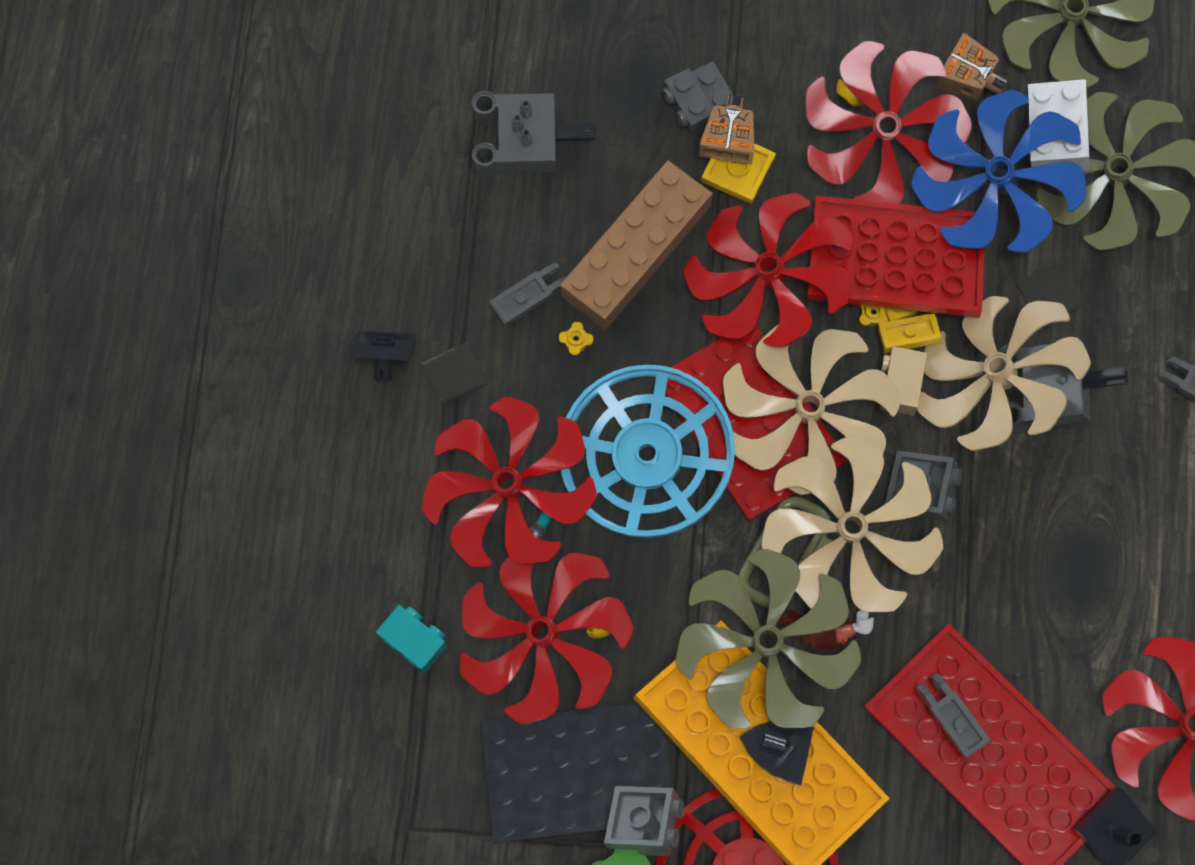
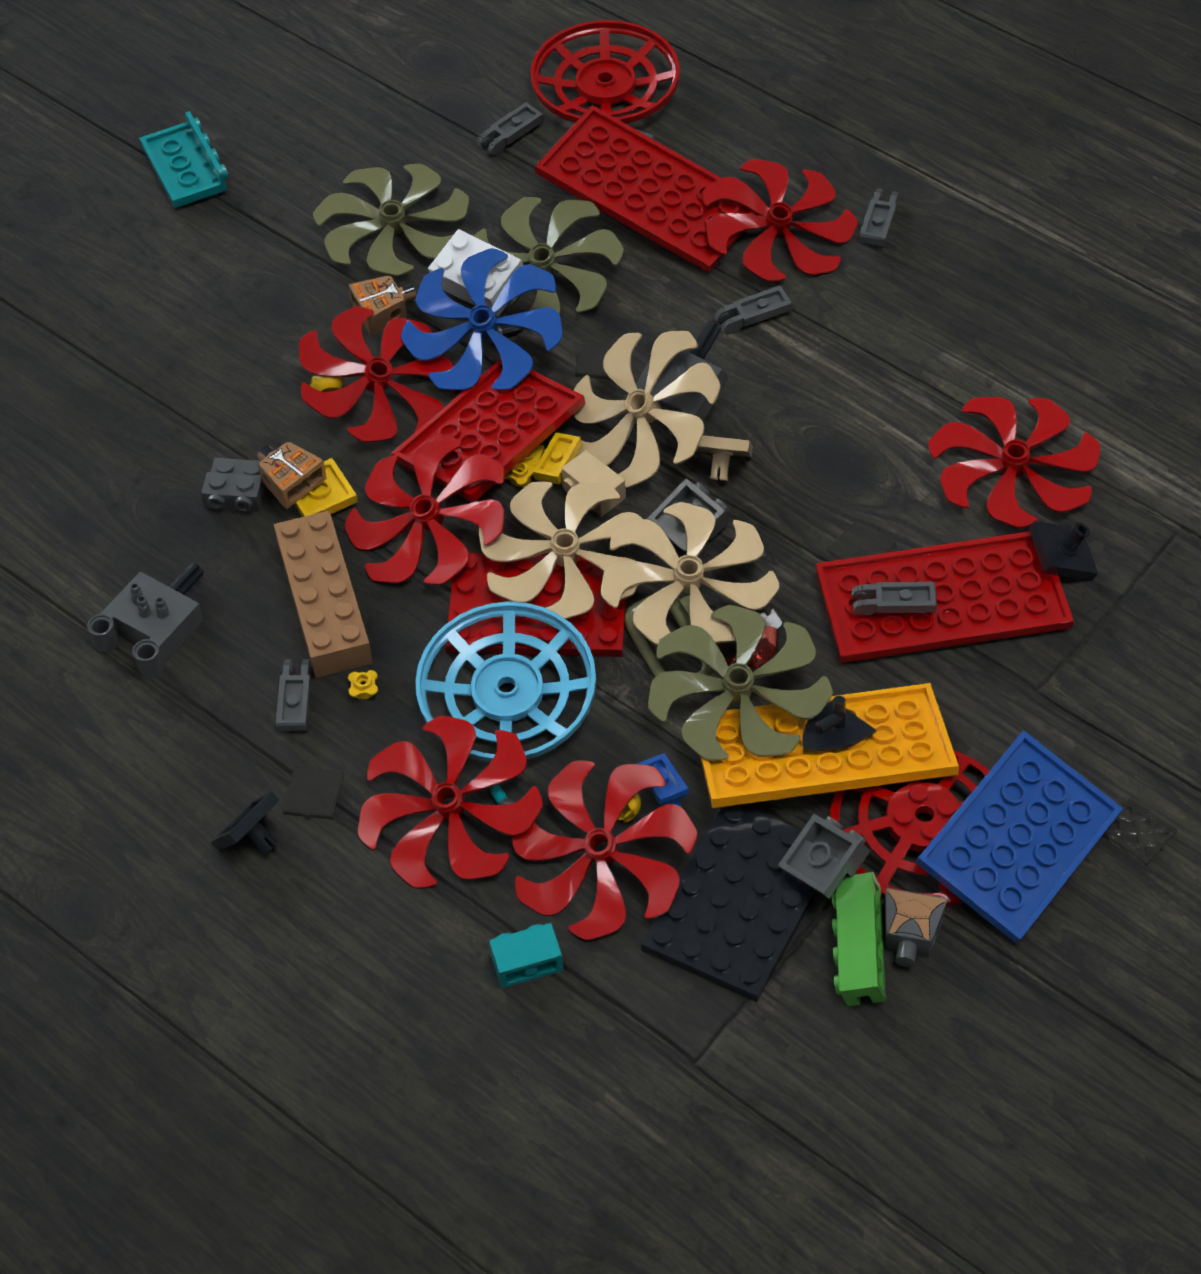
camera: 55 degrees left, 20 degrees down
none -> blue plate [637,753,689,807]
none -> tan tile [696,436,753,481]

